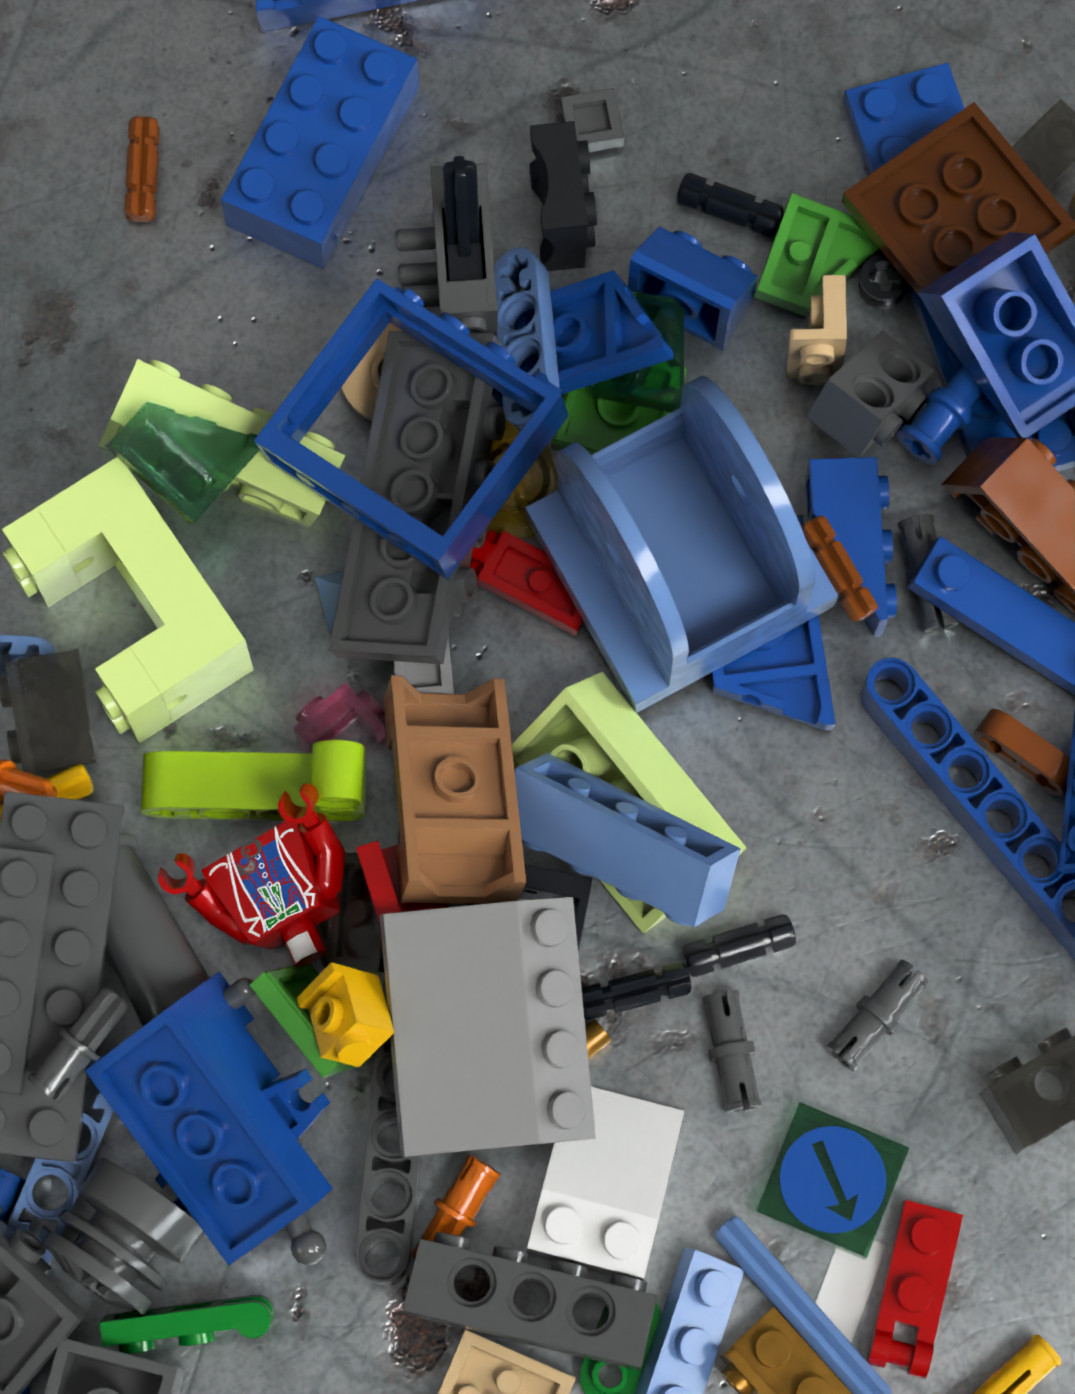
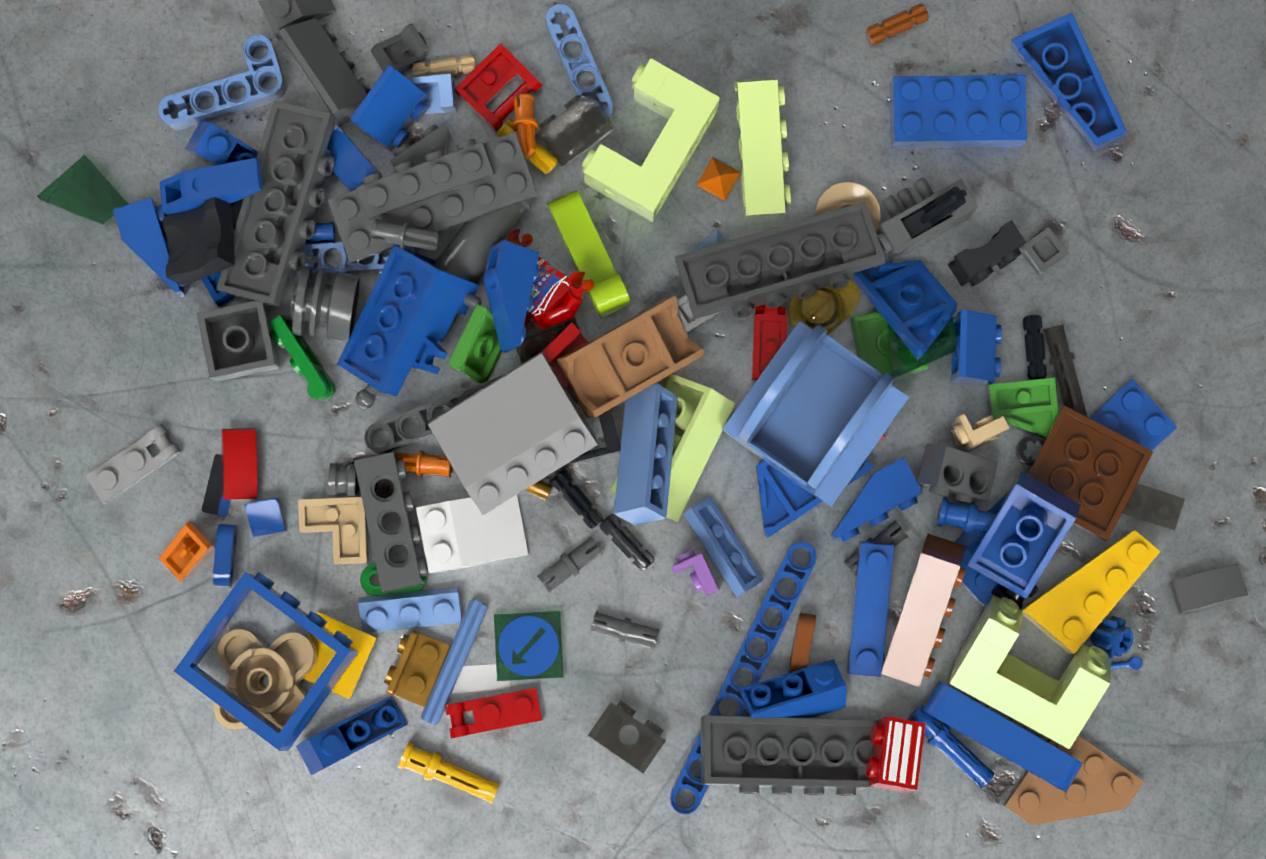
camera: 65 degrees right, 10 degrees up
clear green wing [105,401,259,525] -> none
blue window [254,278,569,580] -> none
clear pink bracket [293,683,385,753] -> none
yellow brick [297,962,395,1067] -> none
medium blue beam [494,247,560,432] -> none
dark orange axle [801,515,878,623] -> none
none -> dark grey wheel [328,463,358,497]
none -> blue slope [483,240,540,353]
none -> medium lavender bracket [671,550,719,596]
none -> medium blue plate [683,497,764,597]
none -> orange slope [696,157,741,201]
none -> clear smoke pin [1043,324,1089,418]

